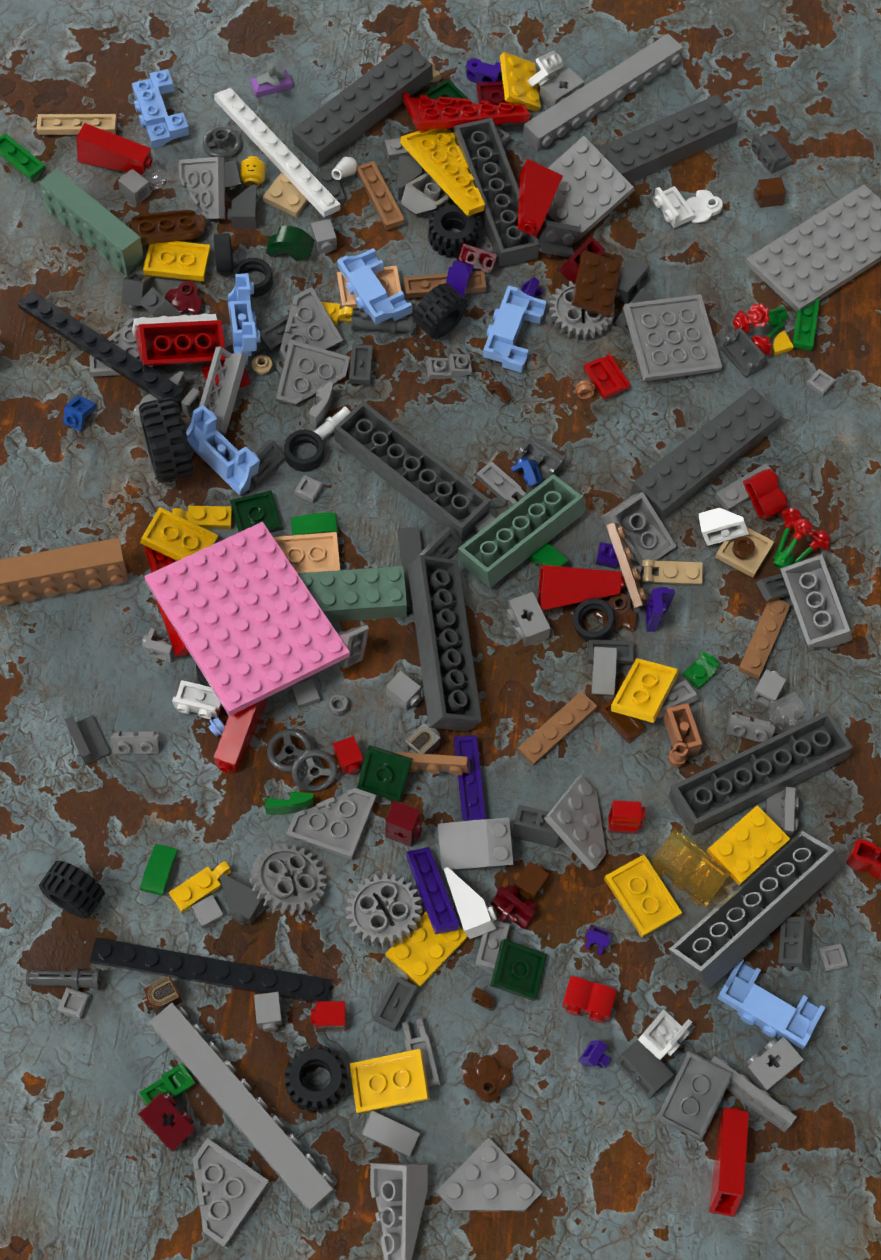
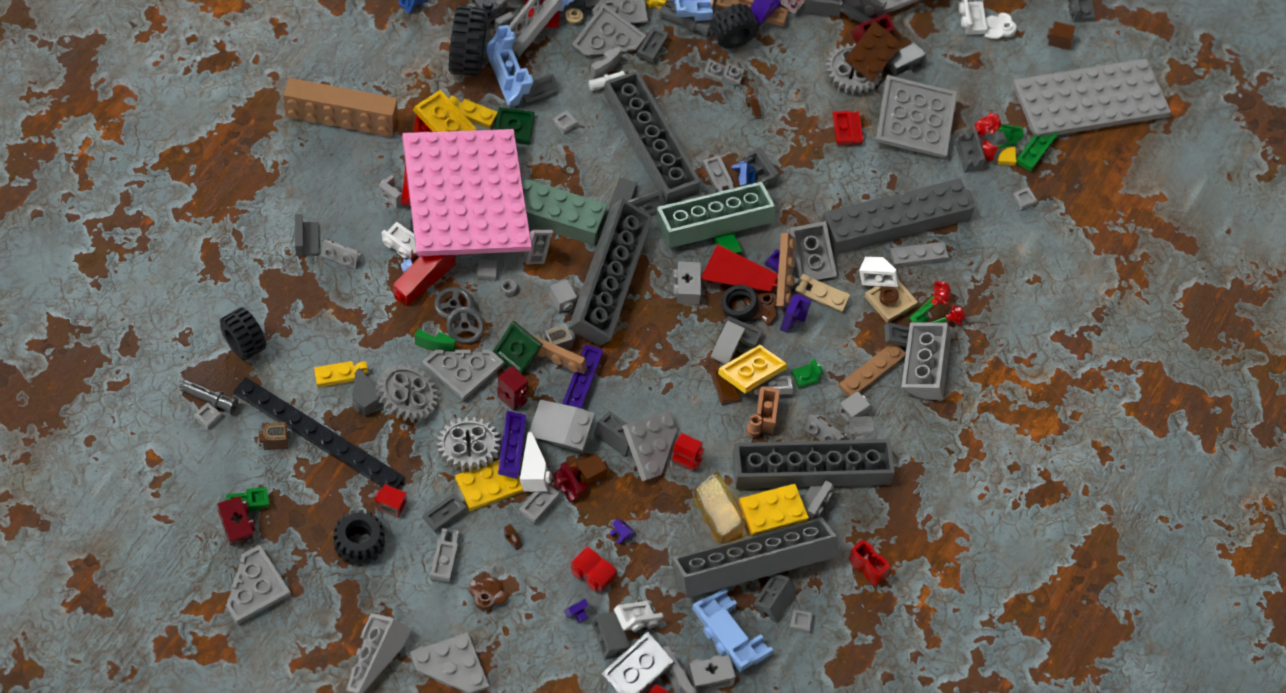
camera: 20 degrees right, 5 degrees down
green slope [140,844,178,896] -> none
light grey brick [149,1003,334,1214] -> none
light grey tile [191,895,224,928] -> none
light grey brick [254,992,282,1032] -> none
light nougat plate [273,532,340,573] -> none
black tyre [284,429,324,472] -> none
green slope [291,513,339,535] -> none
red brick [332,736,364,776] -> none
yellow plate [350,1049,430,1114] -> none
light grey slope [361,1111,420,1157] -> none
light blue bracket [483,285,547,373] -> none
dark green tile [490,939,547,1001] -> none
medium nougat plate [517,691,597,766] -> none
dark purple tile [520,277,543,298] -> none
nougat plate [575,380,595,399] -> none
yellow plate [604,854,682,938] -> none
red brick [743,469,788,519] -> none

